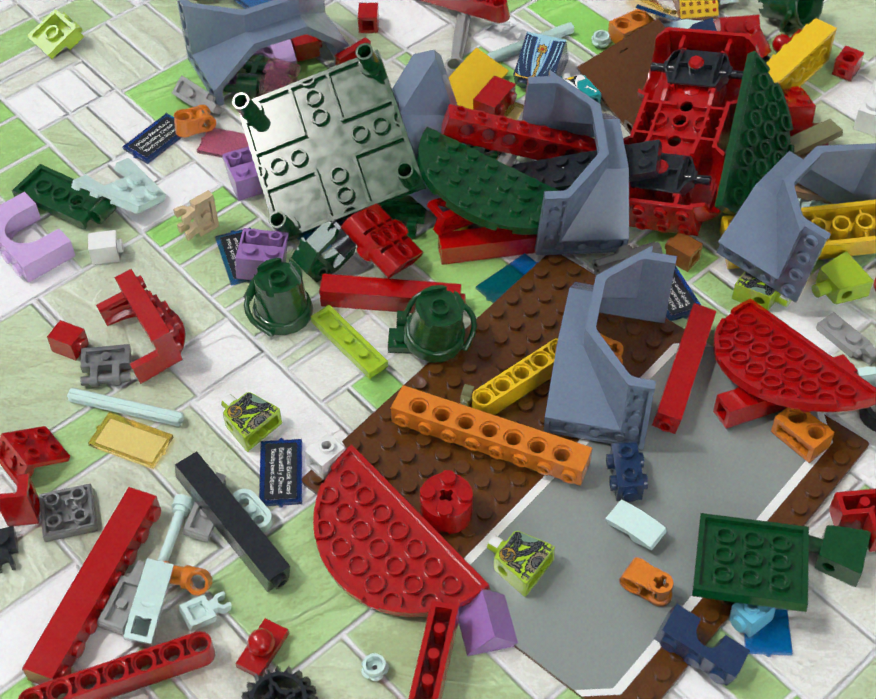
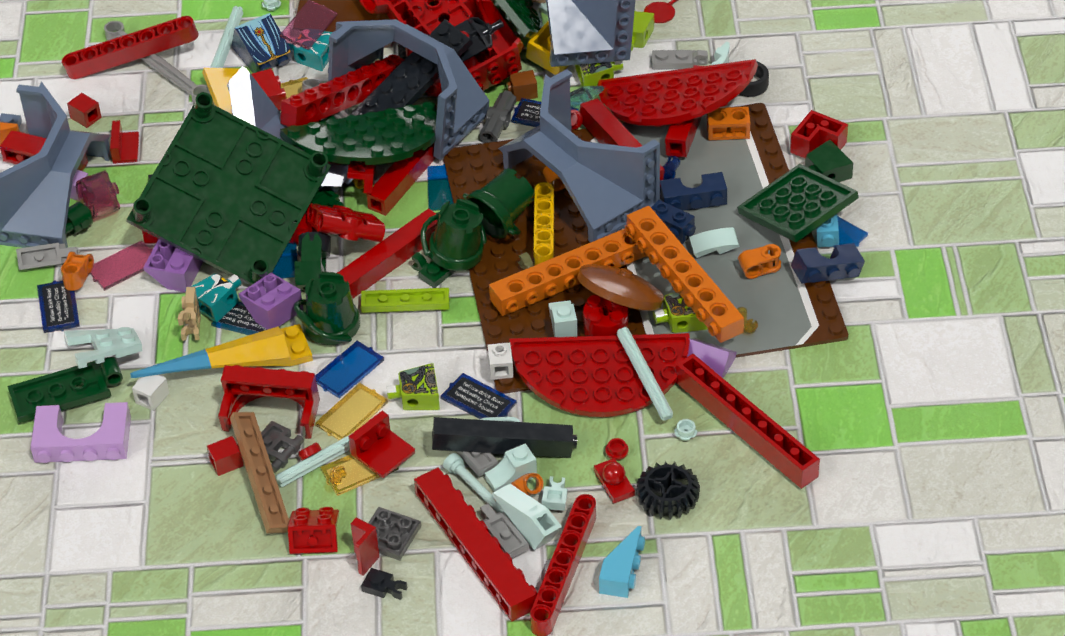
camera: 50 degrees left, 5 degrees down
none -> yellow plate [130,324,313,378]
none -> teal torso [191,274,242,323]
none -> medium nougat plate [230,412,289,534]
none -> clear pink piece [280,0,337,50]
none -> red tile [298,442,322,461]
none -> clear blue piece [315,340,384,399]
none -> clear yellow piece [315,383,388,440]
none -> clear yellow arm [329,466,347,487]
none -> red bracket [348,410,415,478]
none -> dark green piece [463,168,535,239]
none -> light aqua arch [485,443,537,492]
none -> light aqua arch [549,300,577,337]
none -> clear light blue slope [570,86,604,109]
none -> red plate [571,110,583,130]
none -> dark orange dish [577,264,664,311]
none -> red plate [605,438,629,460]
none -> light aqua axle [617,327,673,421]
none -> orange brick [625,206,744,343]
none -> dark blue arch [660,172,727,211]
none -> clear blue pin [662,156,680,180]
none -> clear yellow arm [737,307,758,334]

